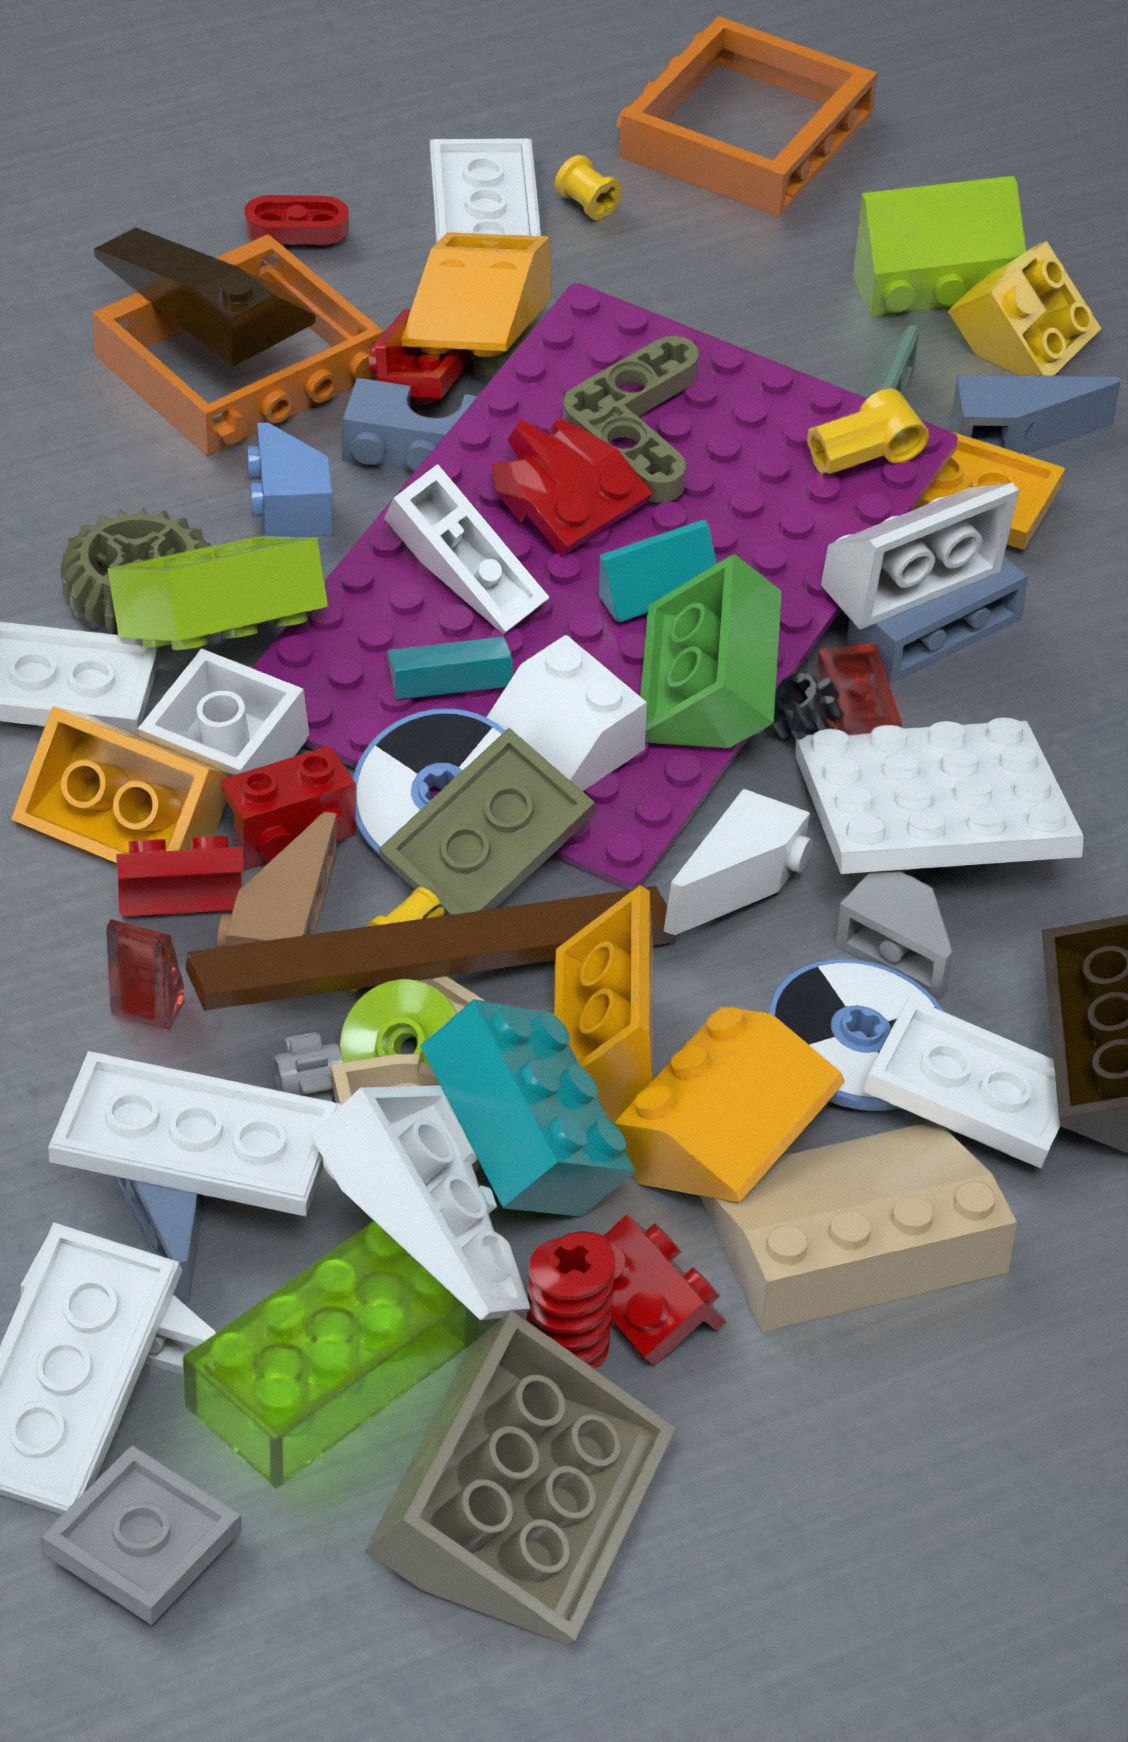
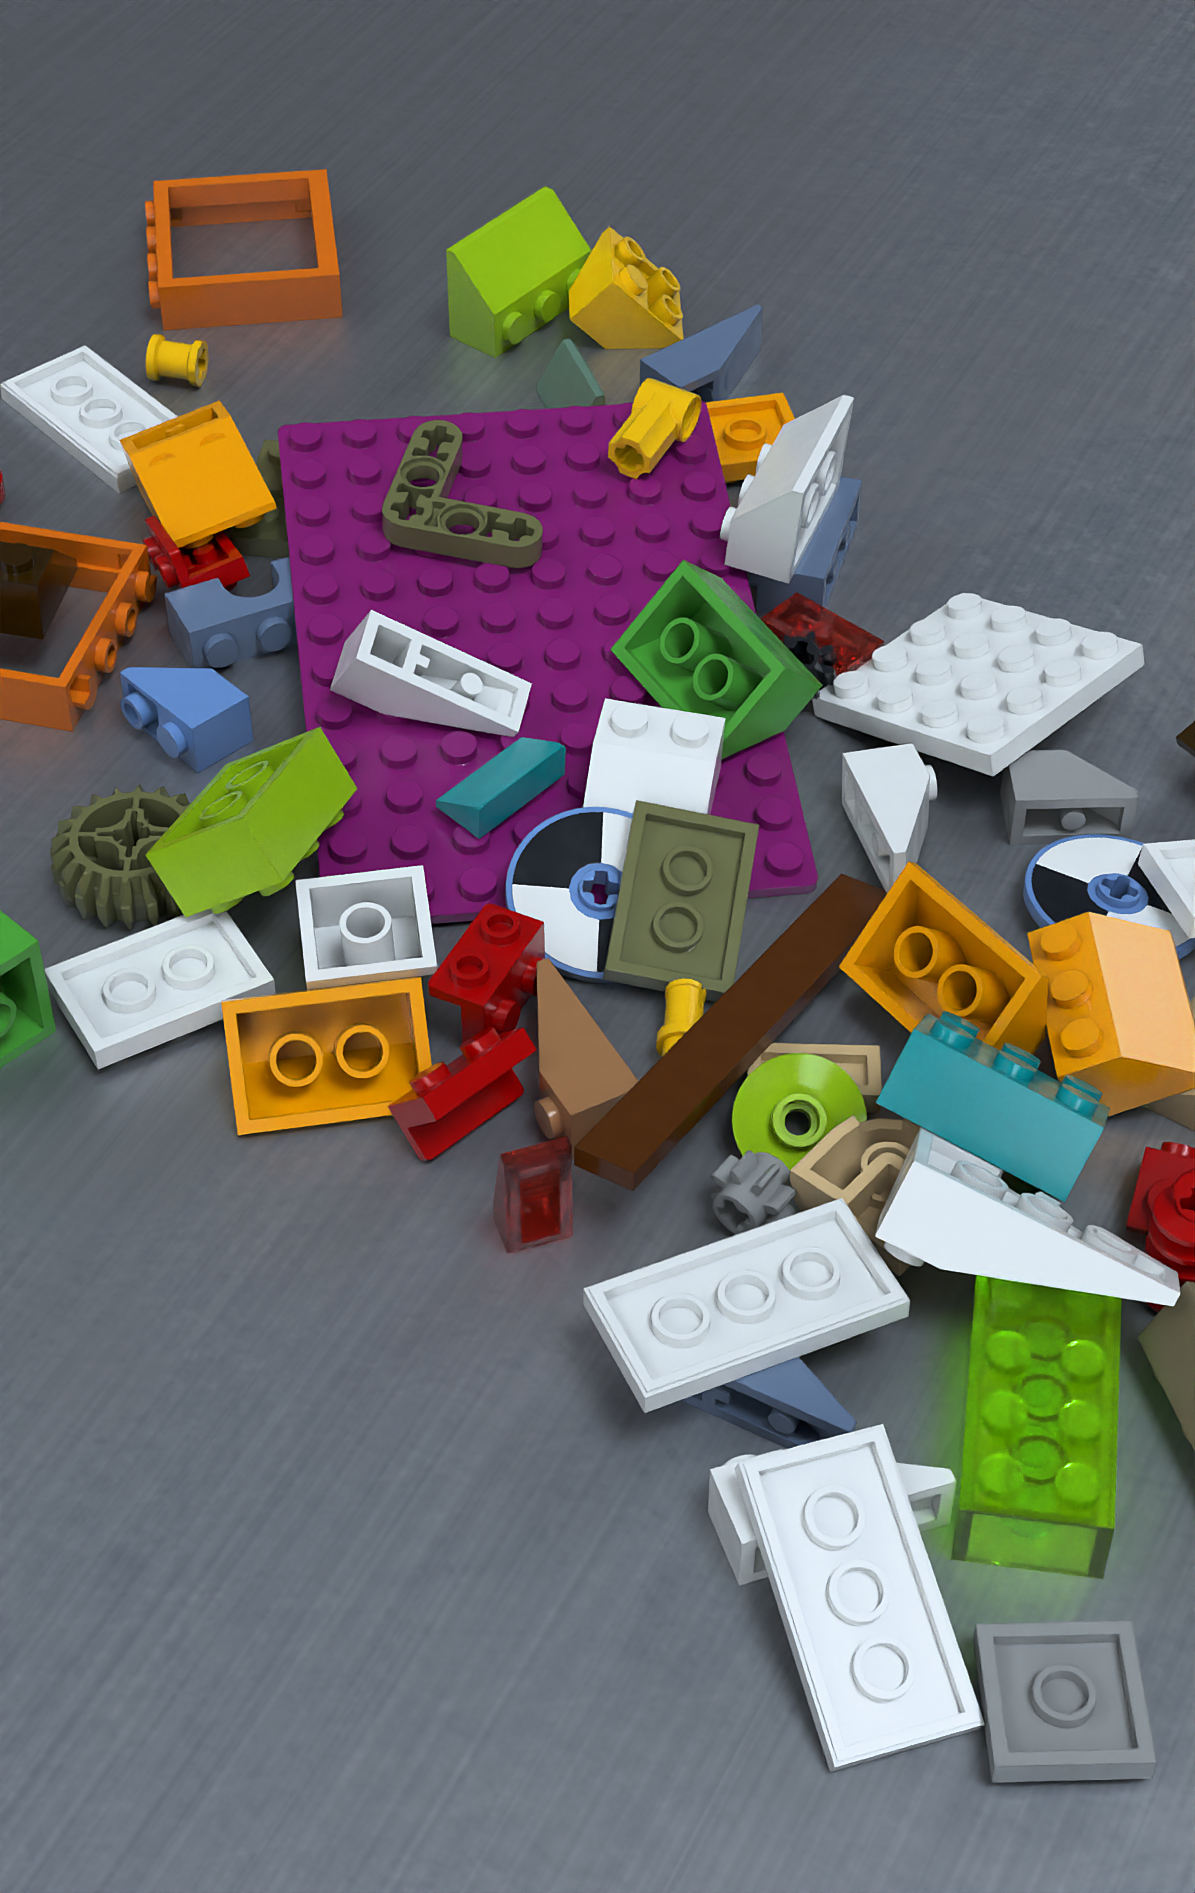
camera: 35 degrees left, 0 degrees up
red plate [492,418,653,557] -> none
teal slope [599,519,717,622] -> none

